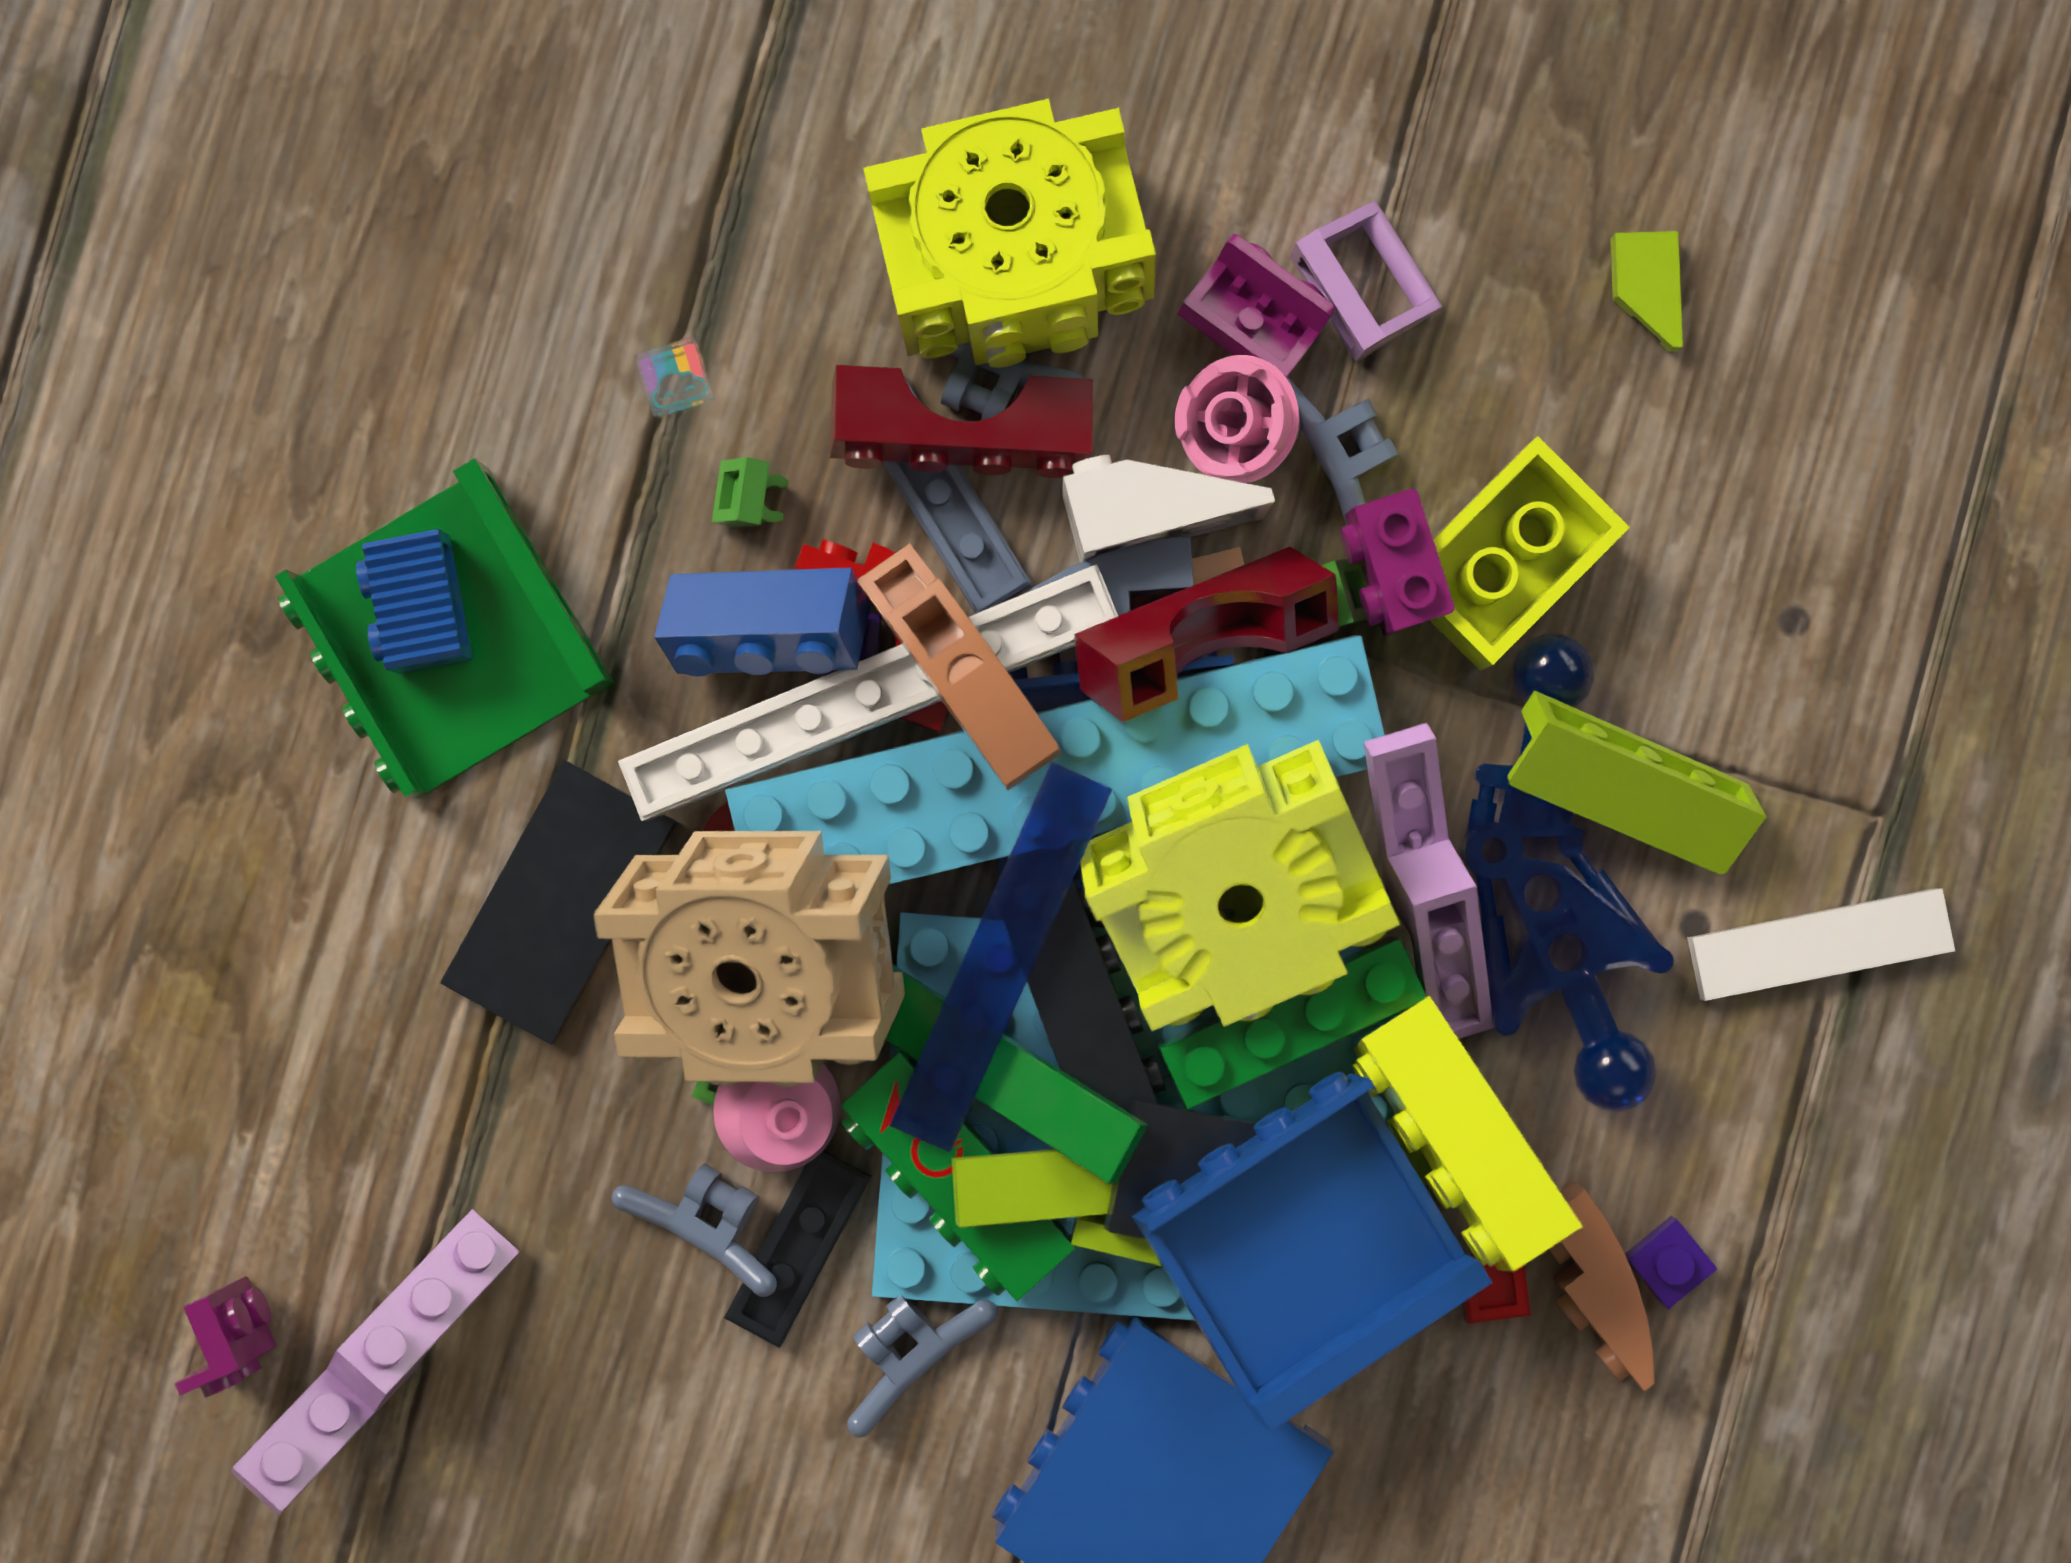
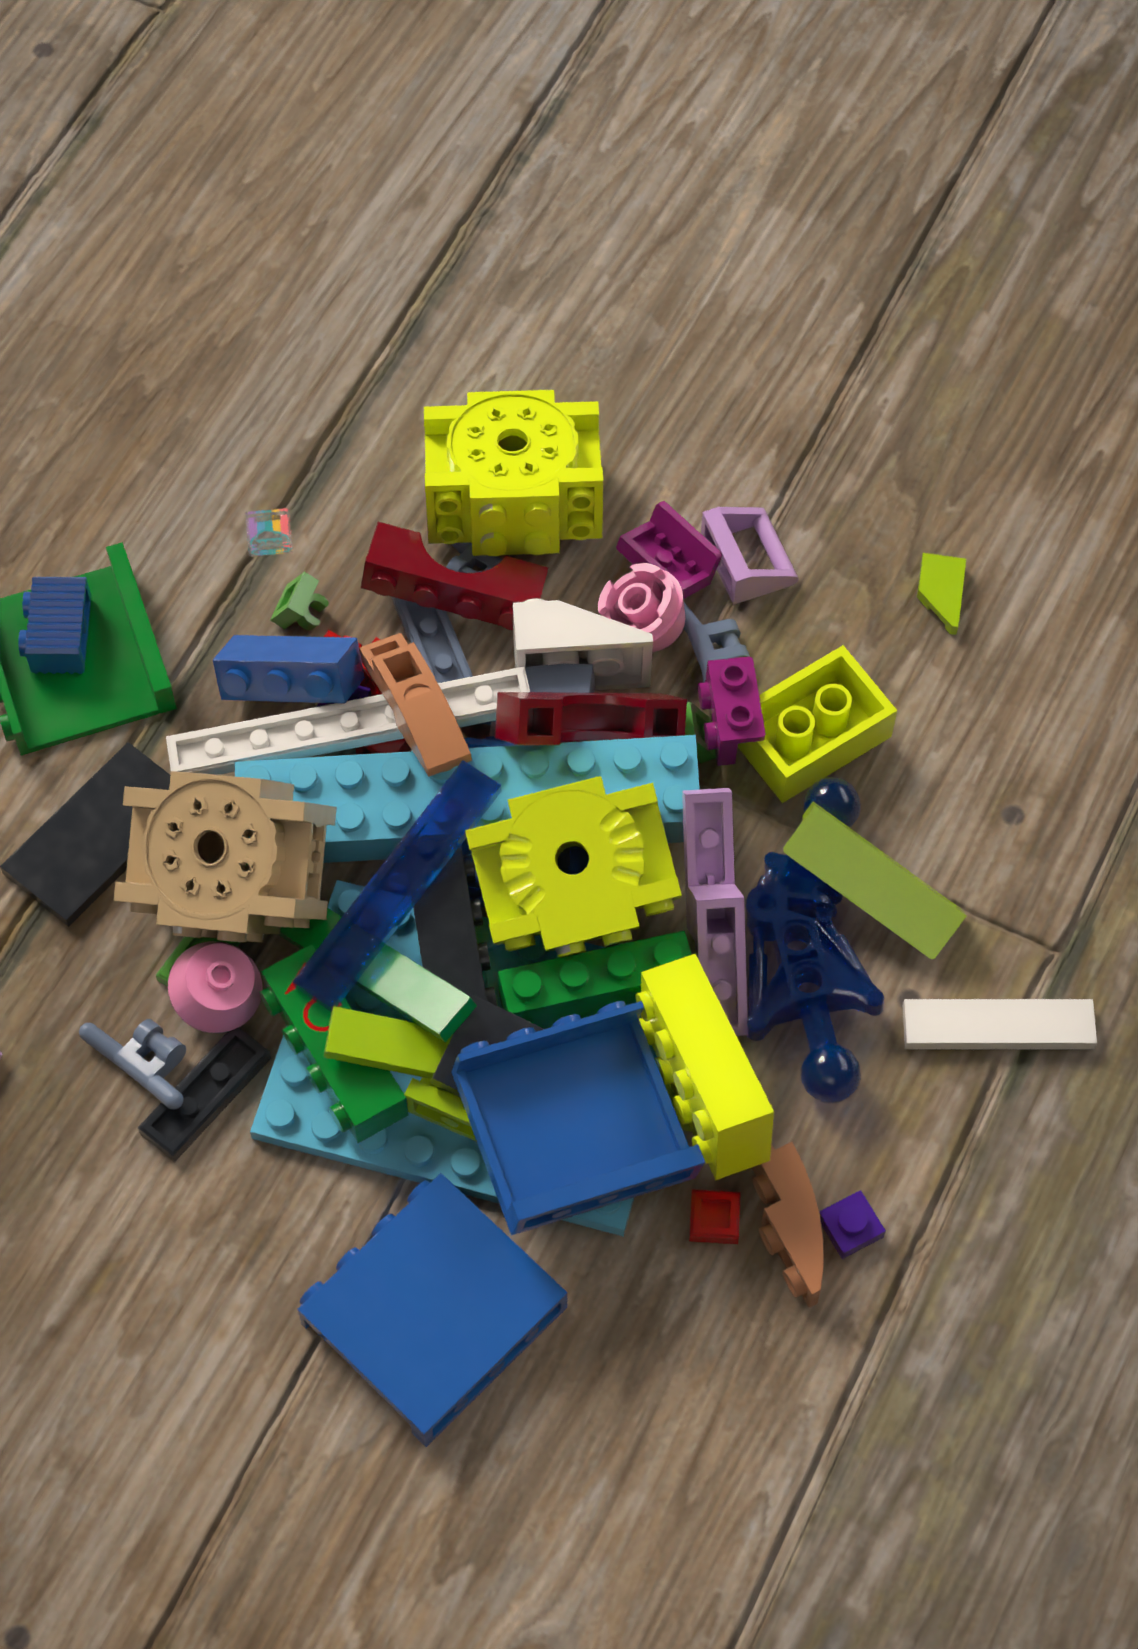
camera: 10 degrees right, 25 degrees down
sand blue piece [847,1295,998,1438] -> none

